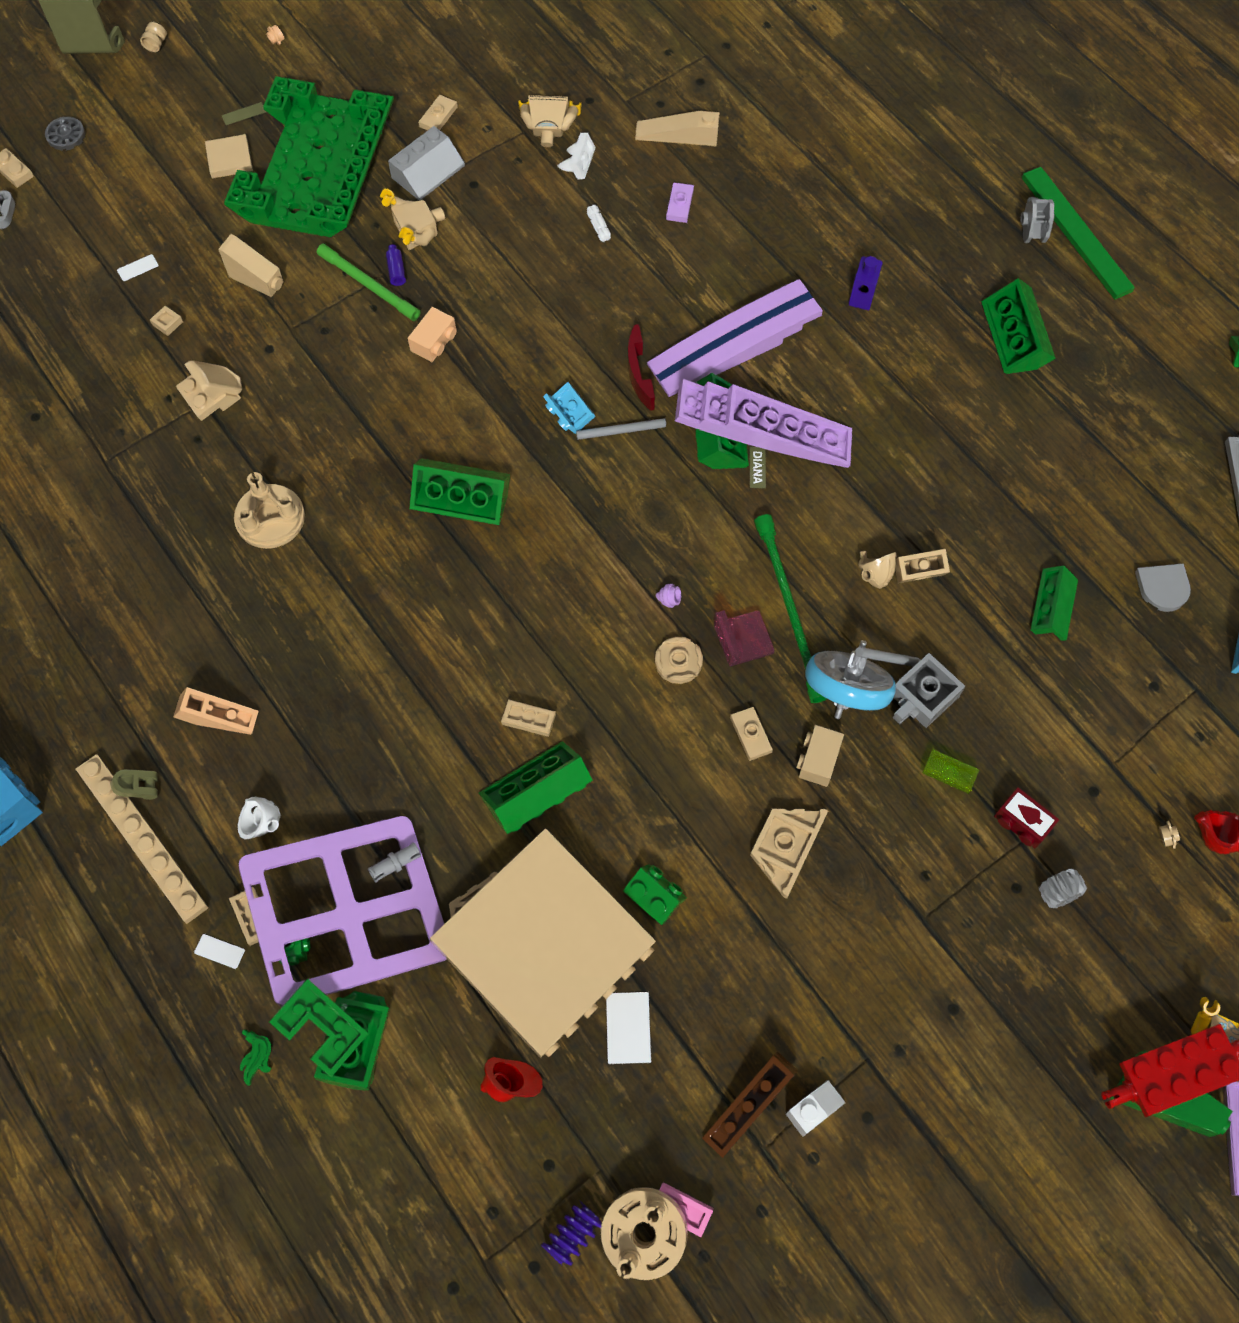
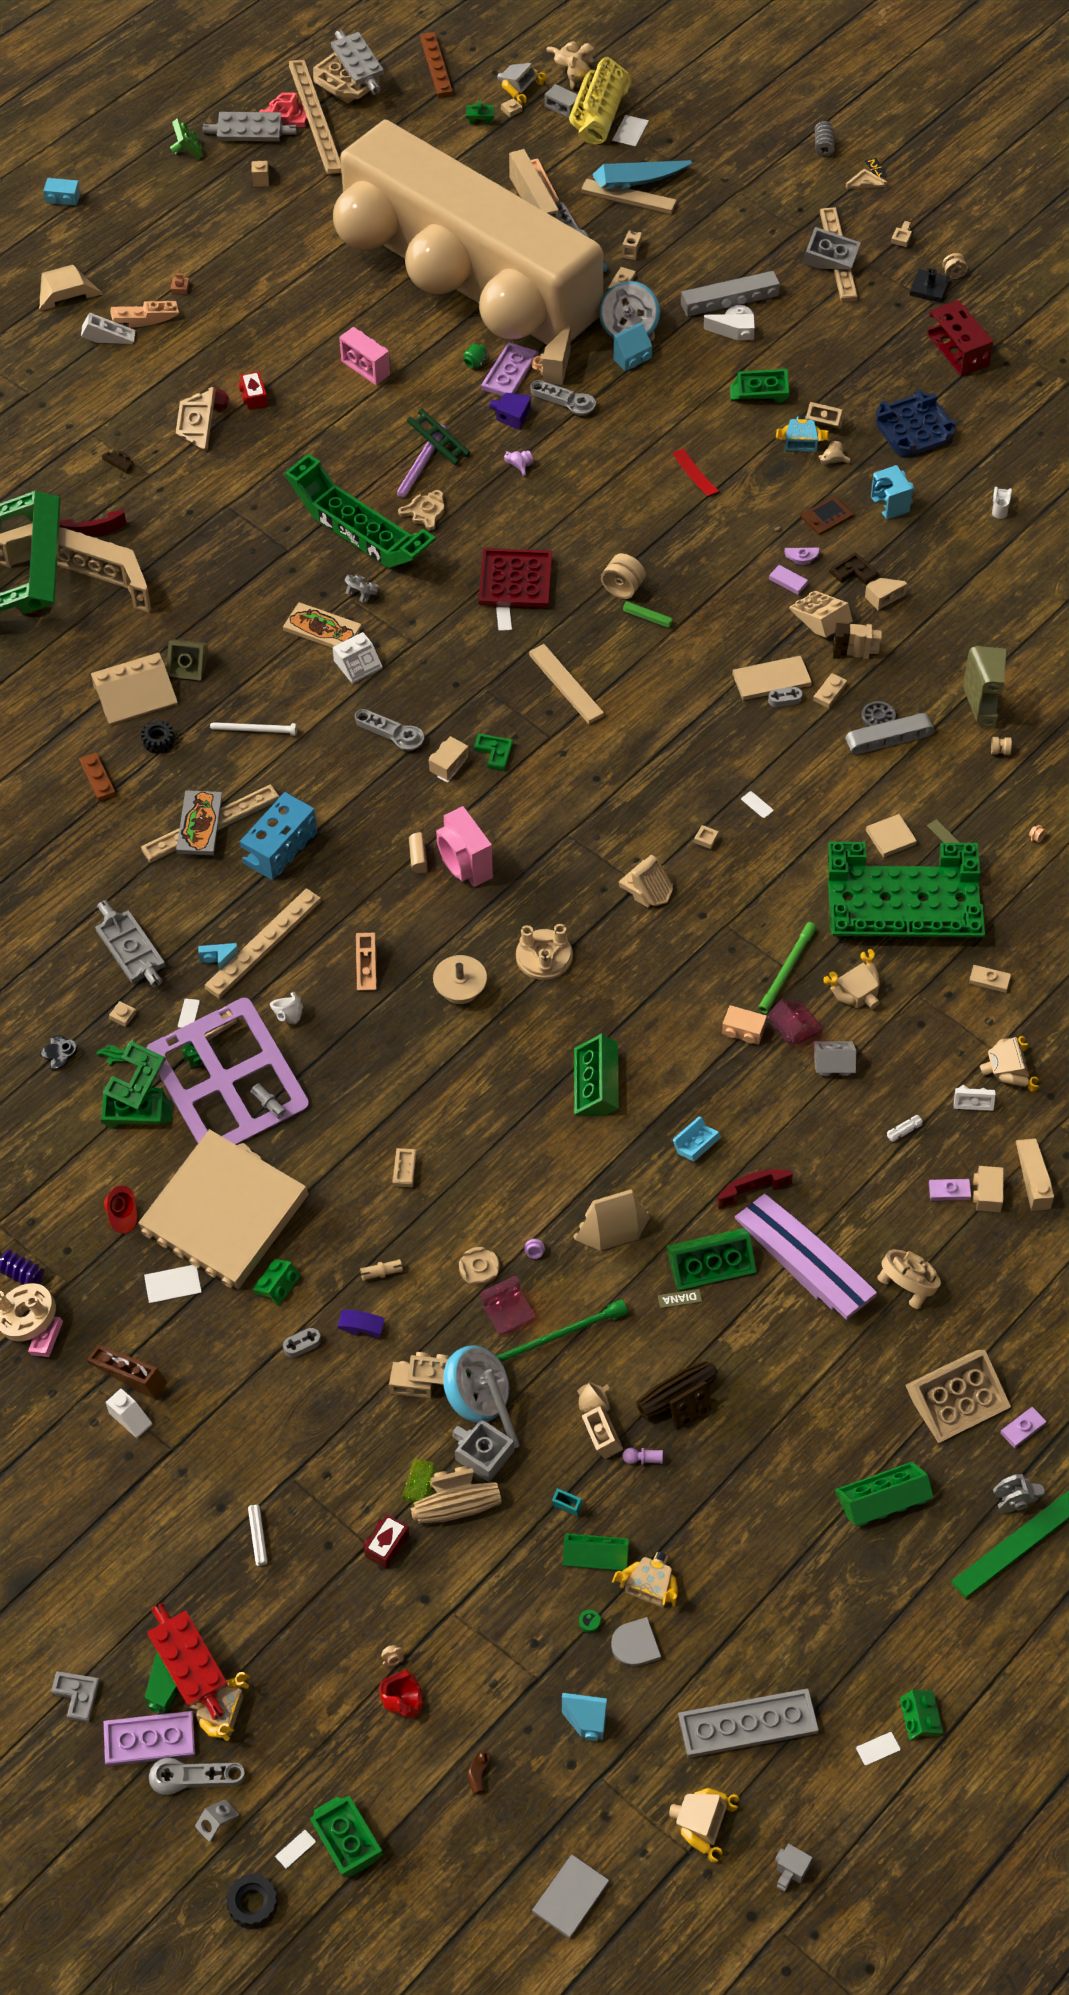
camera: 80 degrees right, 10 degrees down
olive plate [110,769,158,800] -> none
tan slope [219,234,283,297] -> none
dark purple cylinder [386,245,406,286] -> none
light grey slope [388,126,465,201] -> none
green slope [479,741,593,834] -> none
light grey bar [576,418,666,440] -> none
lavender slope [675,379,852,468] -> none
tan plate [730,707,773,761] -> none
tan wing [750,809,828,899] -> none
dark purple torso [848,256,883,311] -> none
light grey gear [1039,869,1087,908] -> none
none -> black plate [40,1035,77,1070]
none -> light grey tile [51,1671,100,1723]
none -> light grey plate [95,900,166,988]
none -> tan plate [109,1001,136,1027]
none -> medium azure slope [198,943,238,971]
none -> white axle [248,1505,268,1566]
none -> light grey beam [283,1328,321,1358]
none -> dark purple slope [337,1310,384,1338]
none -> tan pin [360,1259,403,1281]
none -> tan bracket [408,1352,450,1385]
none -> tan brick [409,832,428,873]
none -> tan plate [411,1466,502,1524]
none -> tan piece [433,955,487,1004]
none -> bright pink container [436,806,493,887]
none -> teal piece [552,1488,583,1517]
none -> tan wedge [573,1190,650,1251]
none -> green tile [579,1610,601,1633]
none -> torso [612,1552,678,1608]
none -> lavender pin [623,1448,663,1465]
none -> dark brown plate [636,1361,718,1430]
none -> clear pink slope [767,999,824,1044]
none -> light grey slope [814,1041,856,1076]
none -> light grey beam [845,713,935,755]
none -> tan piece [877,1249,941,1309]
none -> tan slope [905,1350,1011,1443]
none -> tan brick [973,1166,1003,1212]
none -> lavender plate [1001,1407,1046,1448]

